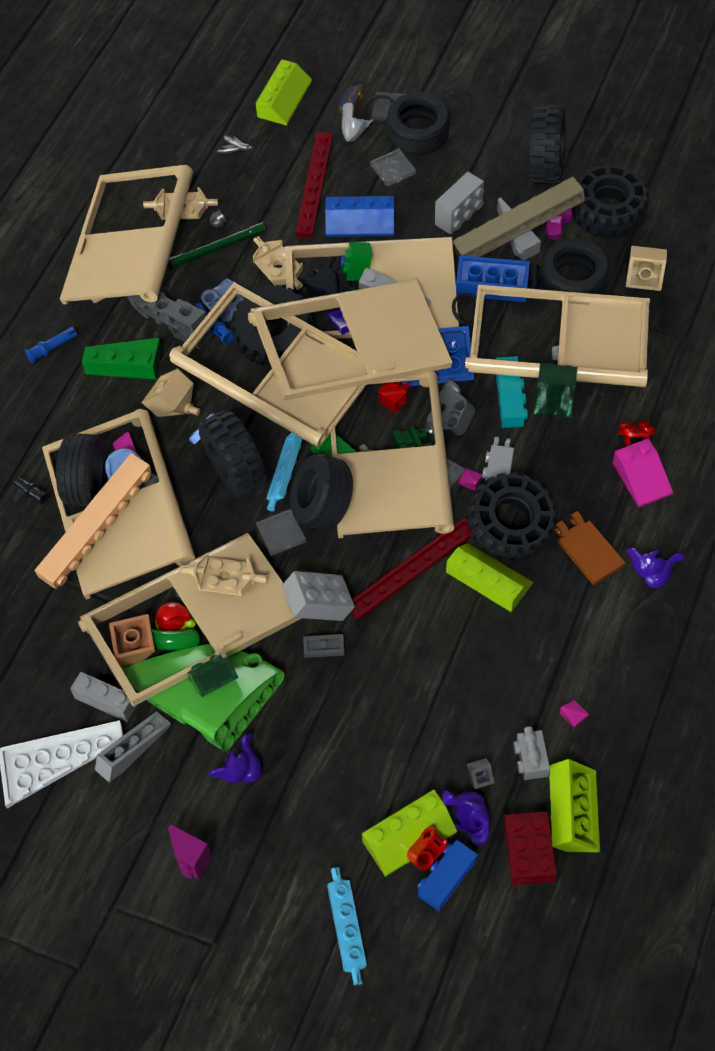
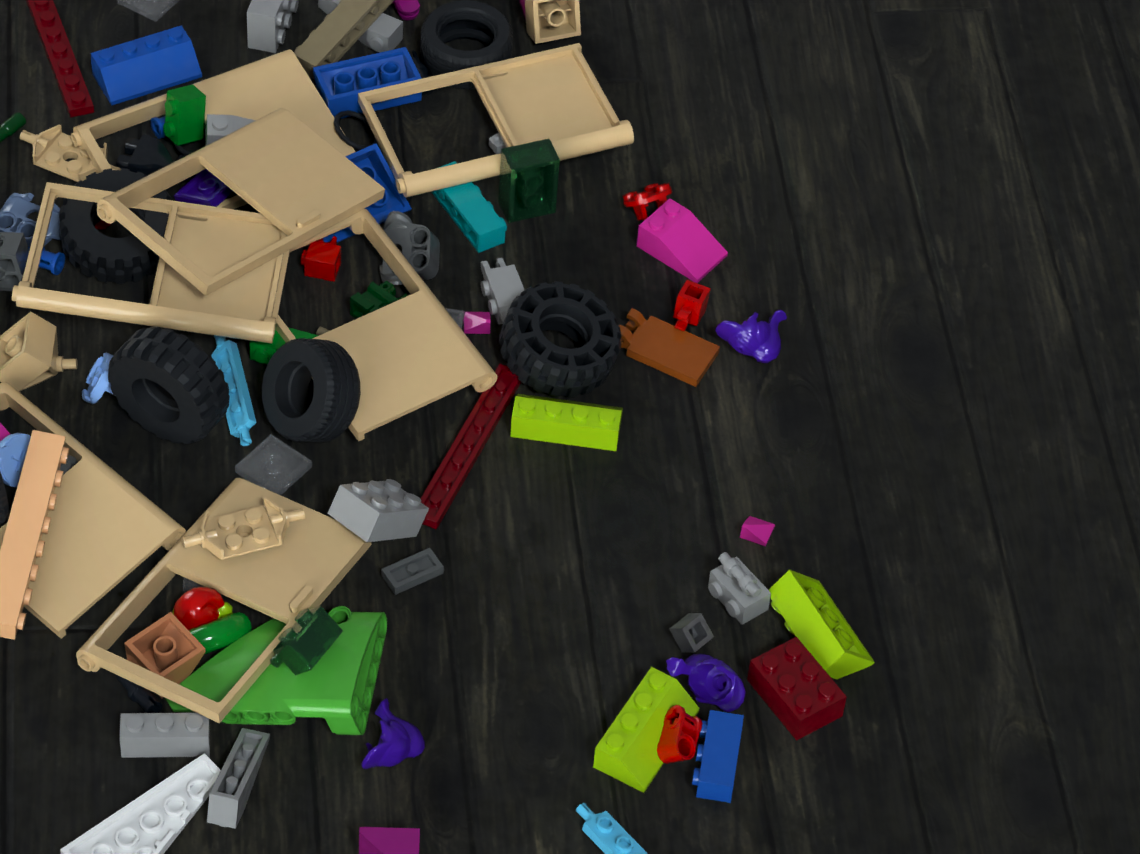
camera: 35 degrees left, 10 degrees down
none -> red brick [673,280,711,331]

